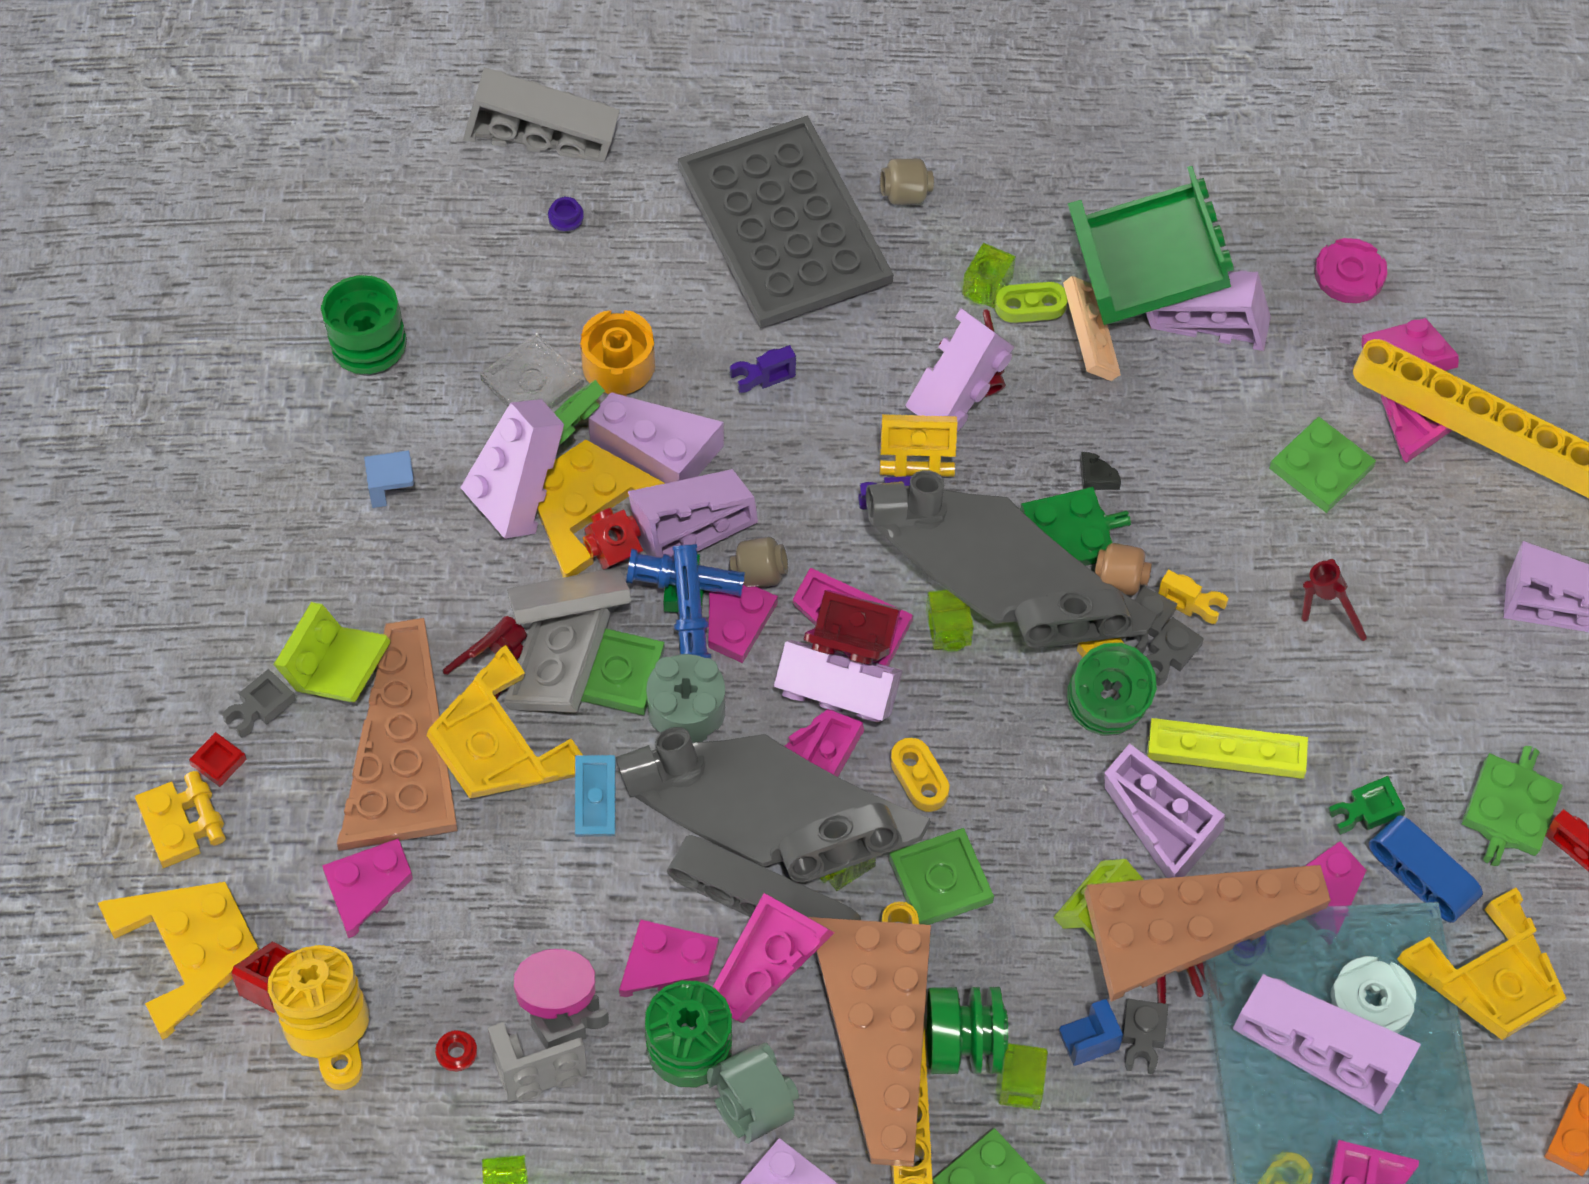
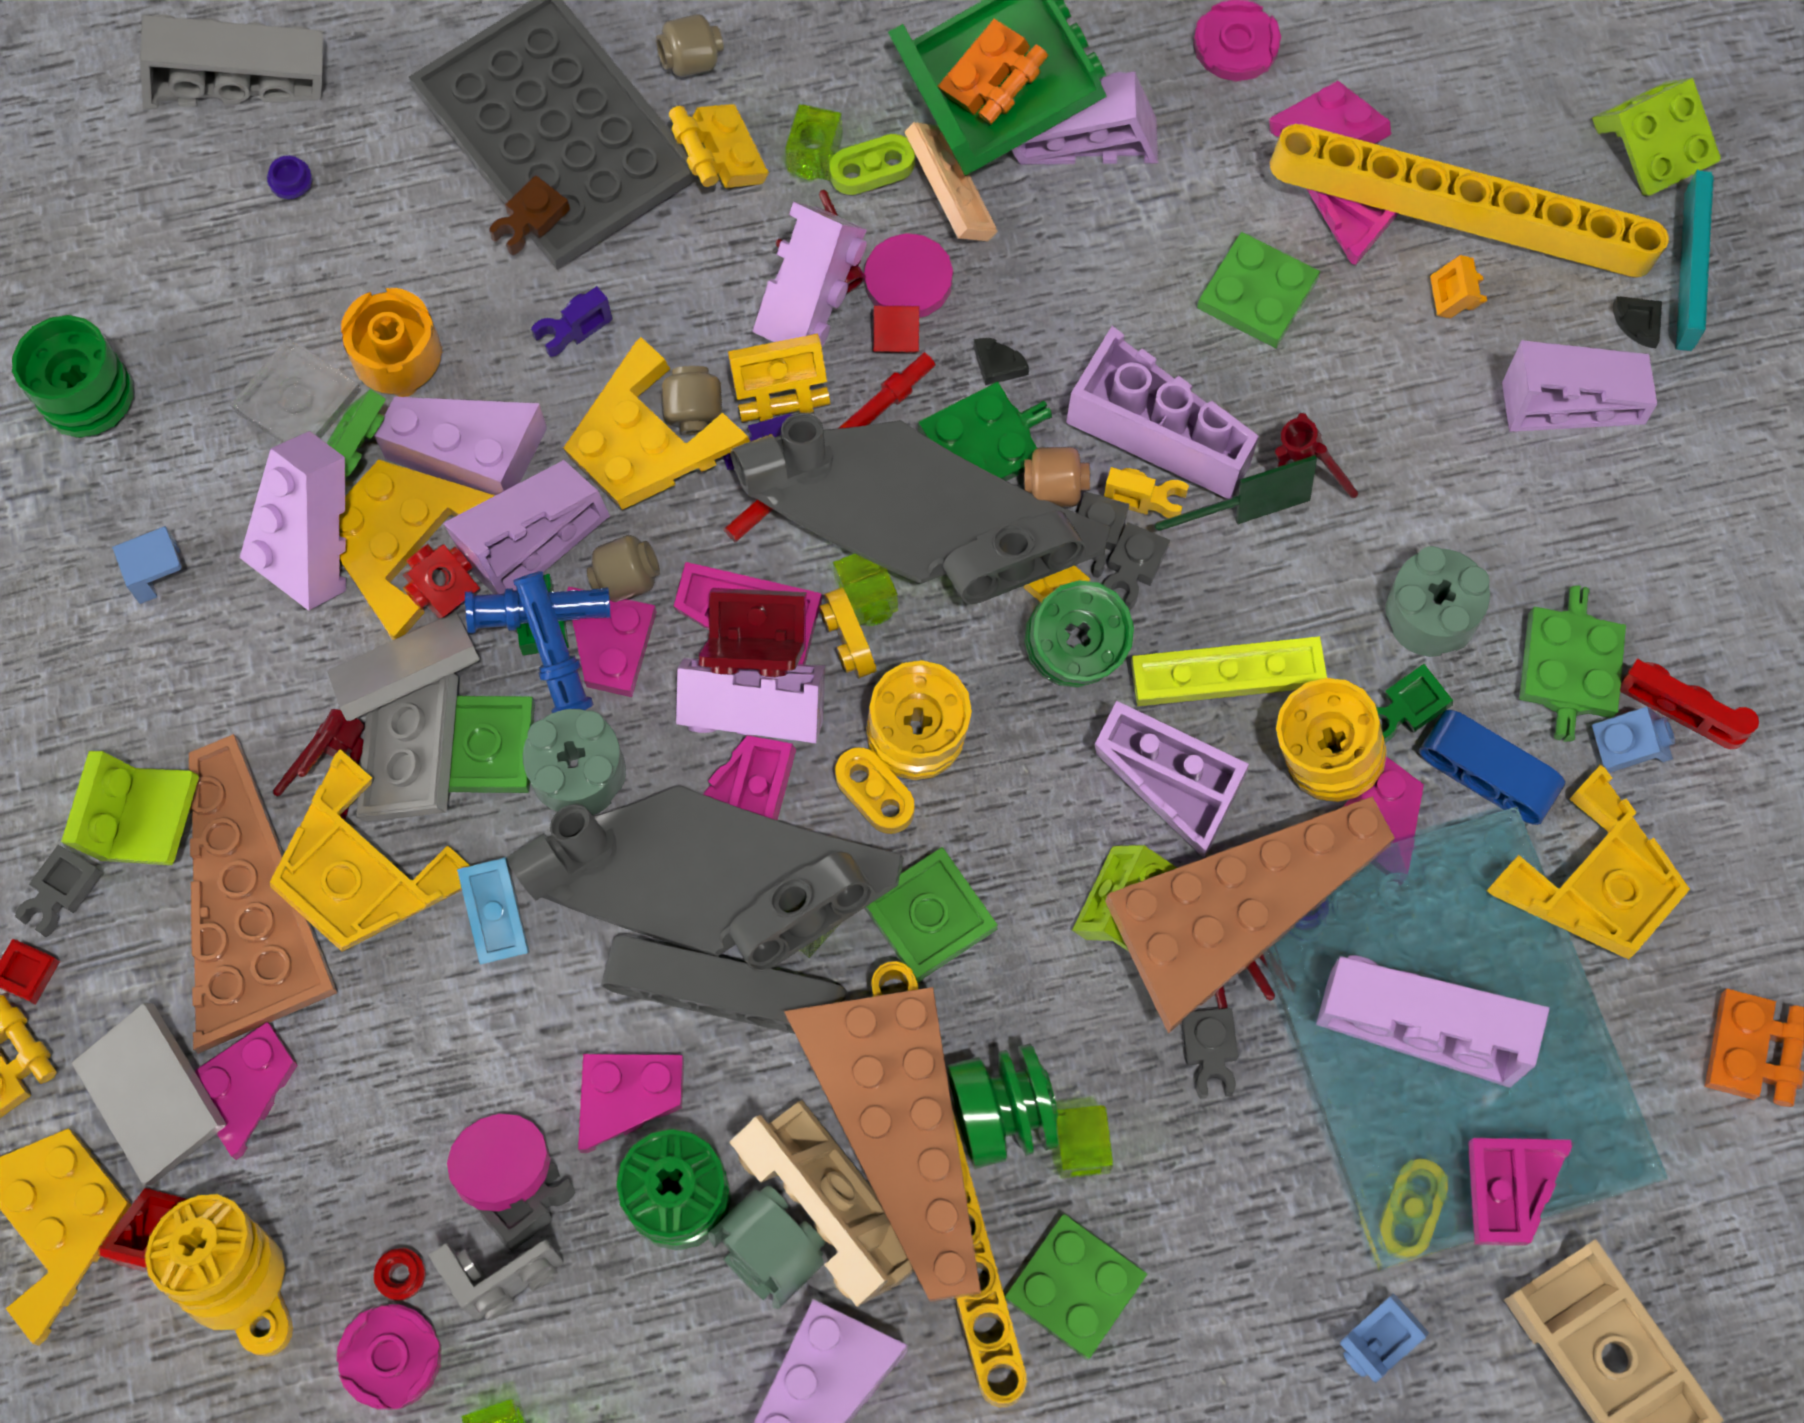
camera: 10 degrees left, 10 degrees up
dark pink wing [713,893,835,1023] -> none
blue panel [1059,998,1123,1066] -> none
light aqua plate [1330,956,1416,1033] -> none
none -> light grey tile [71,1003,227,1185]
none -> dark pink tile [337,1304,441,1410]
none -> reddish brown plate [489,175,570,255]
none -> yellow wing [563,337,750,510]
none -> dark tan head [662,366,723,435]
none -> yellow plate [669,104,769,188]
none -> red bar [724,352,936,542]
none -> tan piece [729,1100,914,1306]
none -> yellow plate [819,587,877,679]
none -> dark pink tile [864,233,953,318]
none -> yellow wheel [866,660,972,780]
none -> red tile [874,305,920,352]
none -> orange plate [938,19,1049,125]
none -> lavender wedge [1066,326,1259,499]
none -> dark green piece [1155,455,1317,531]
none -> yellow wheel [1276,678,1387,802]
none -> sand green brick [1385,546,1490,657]
none -> light orange tile [1430,255,1488,319]
none -> medium blue bracket [1592,707,1675,773]

